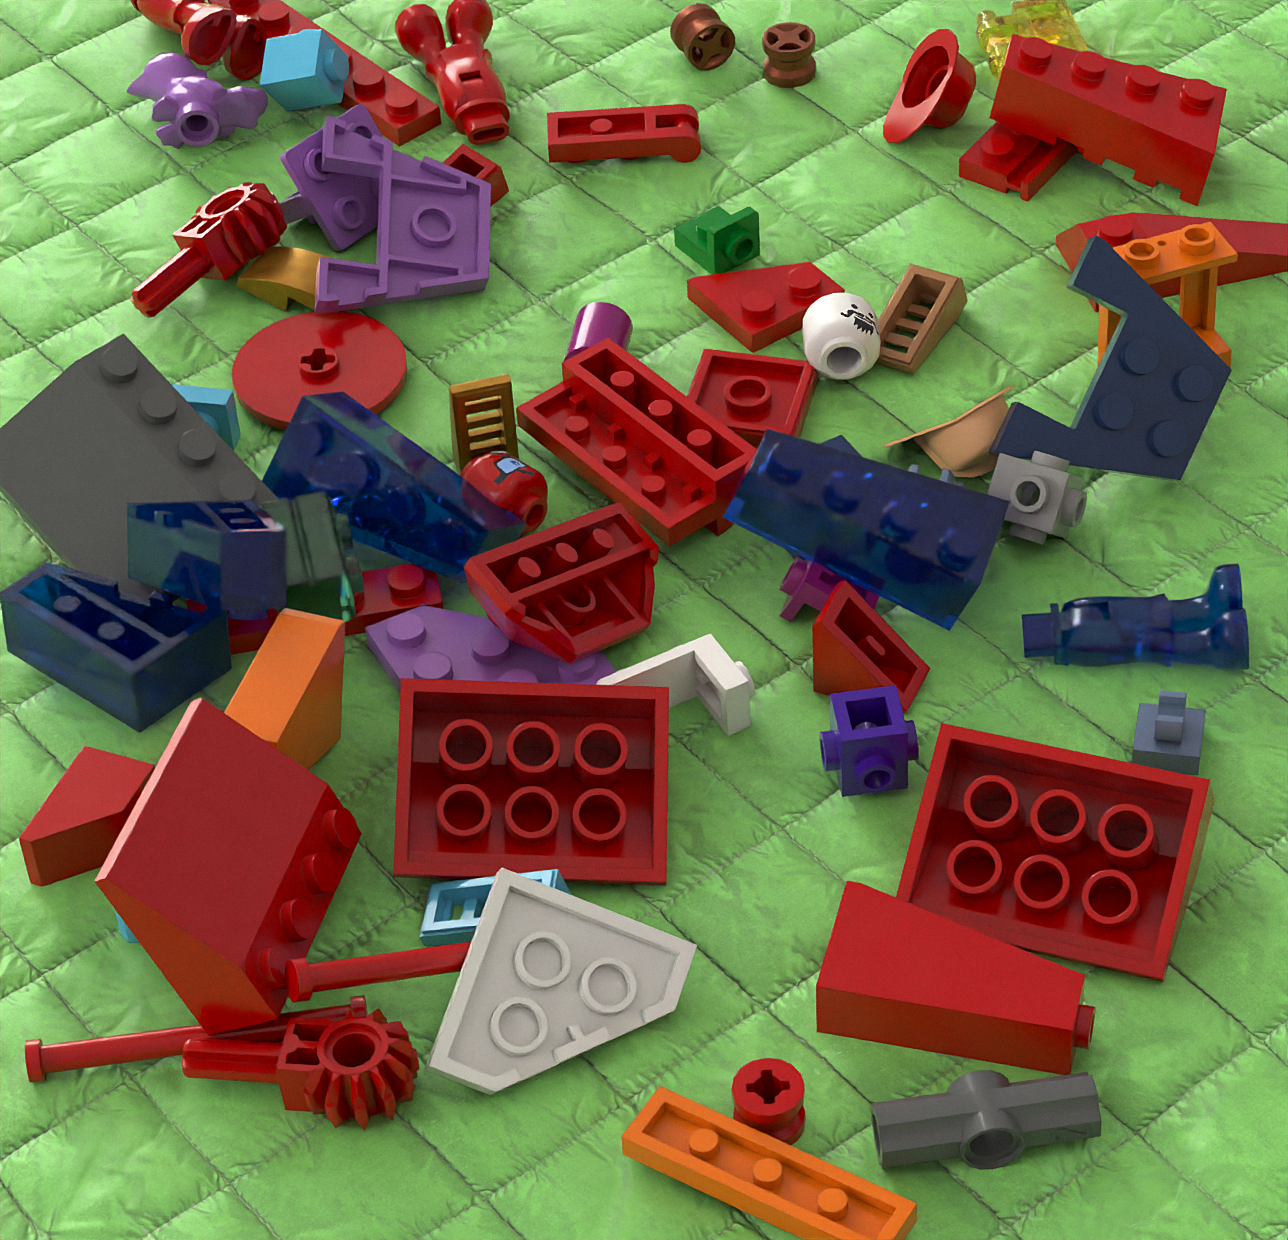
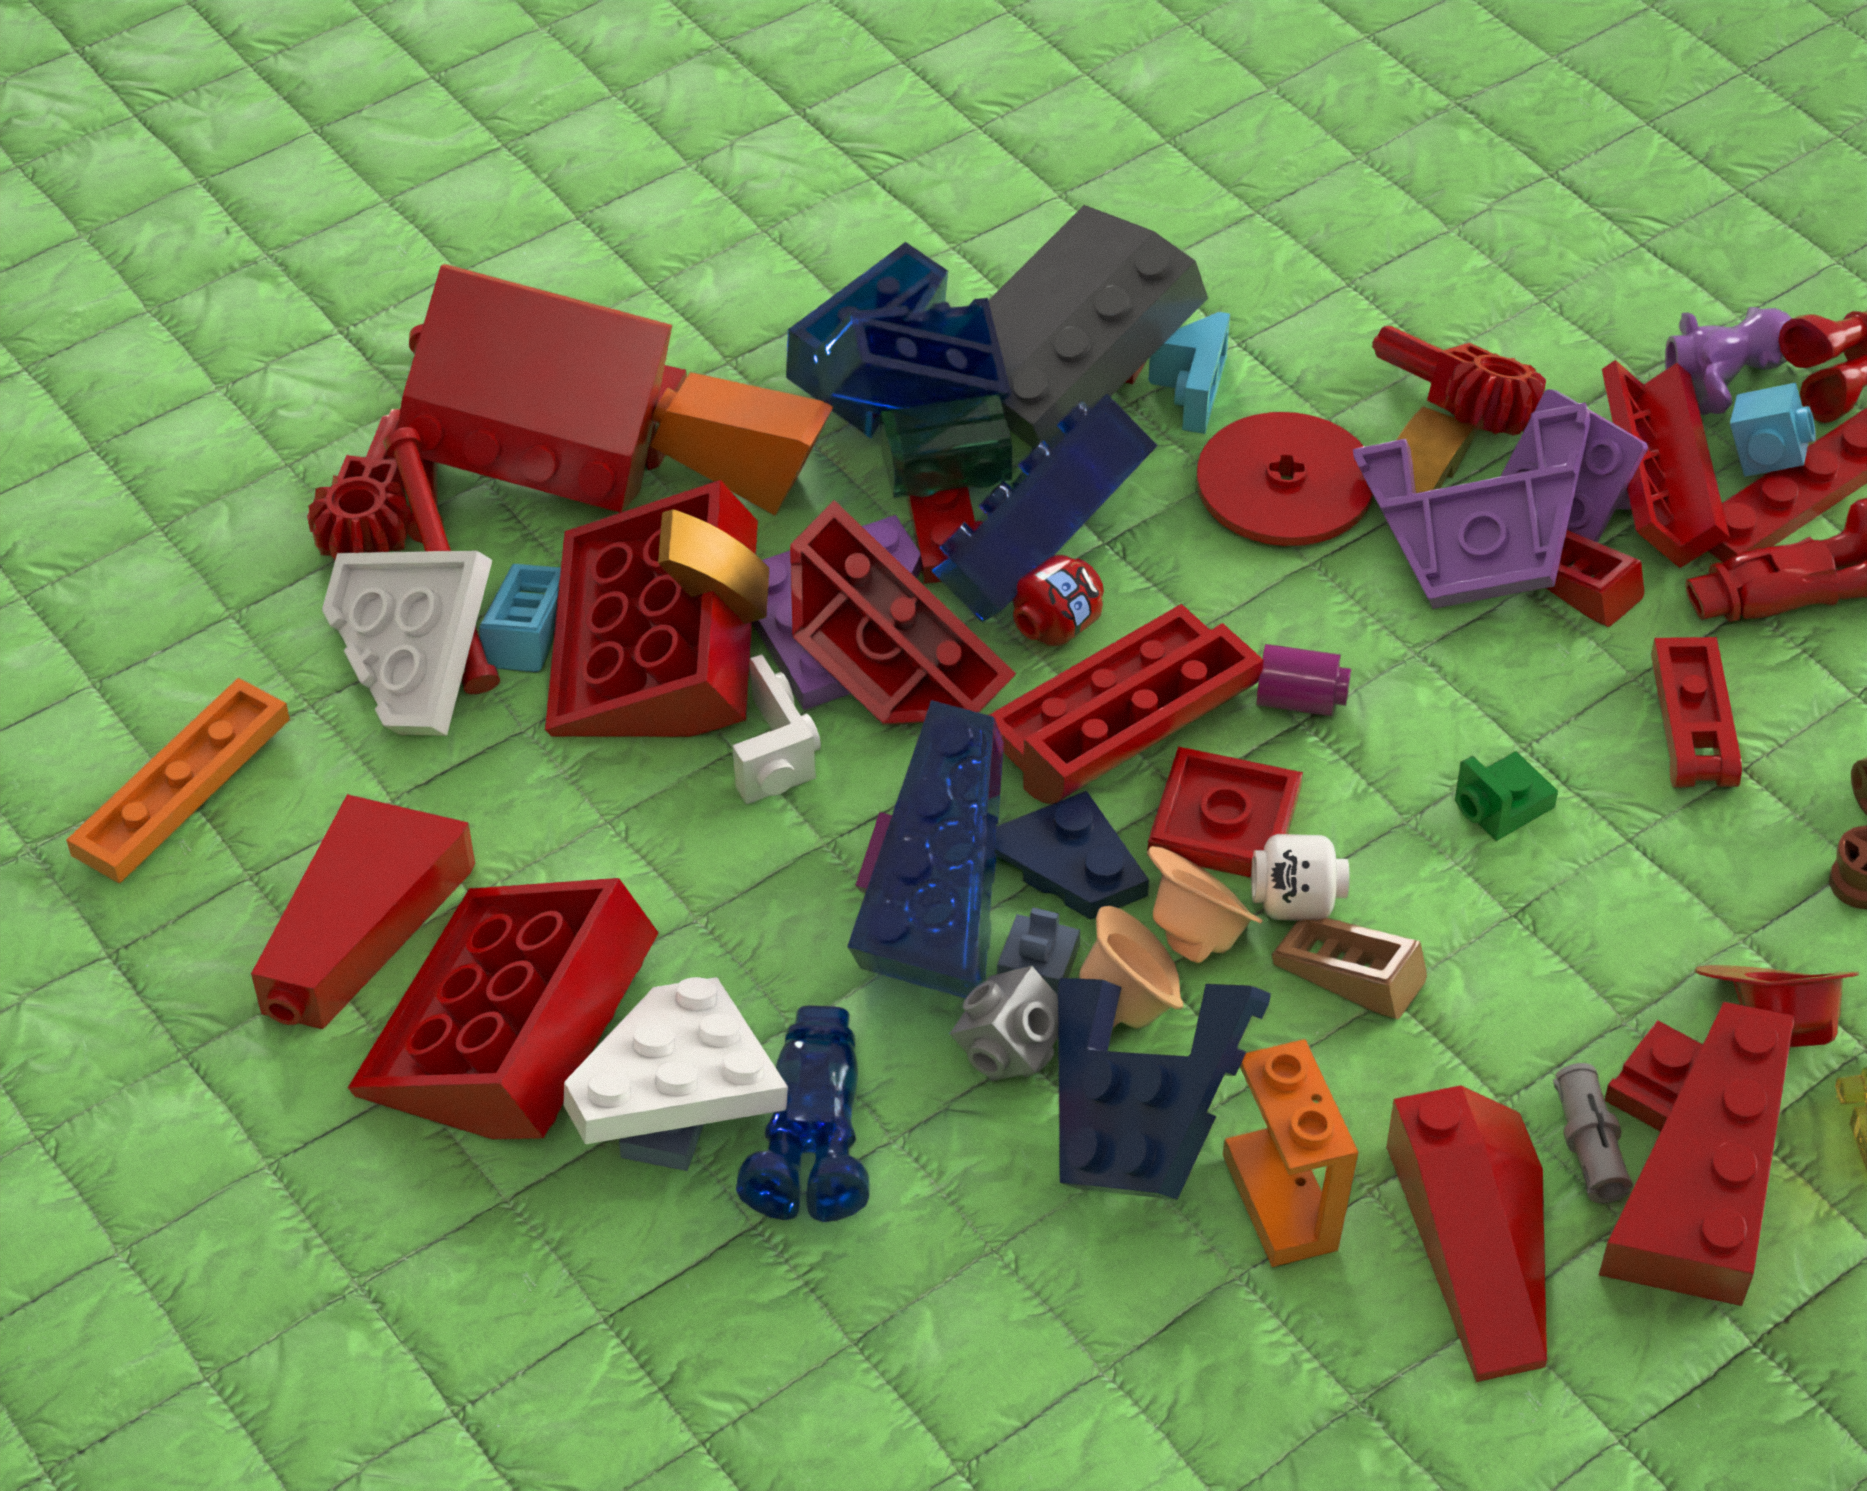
camera: 90 degrees right, 5 degrees up
red slope [19,745,155,887] -> none
pearl gold slope [449,374,519,475] -> none
red wing [687,262,845,353] -> none
red wheel [731,1058,806,1145] -> none
red slope [812,580,930,713] -> none
dark purple brick [819,685,919,797] -> none
dark grey piece [871,1070,1102,1170] -> none
none -> white plate [564,977,788,1144]
none -> pearl gold slope [658,509,770,624]
none -> light nougat piece [1147,846,1263,963]
none -> light grey pin [1553,1063,1633,1204]
none -> red fence [1601,360,1730,568]

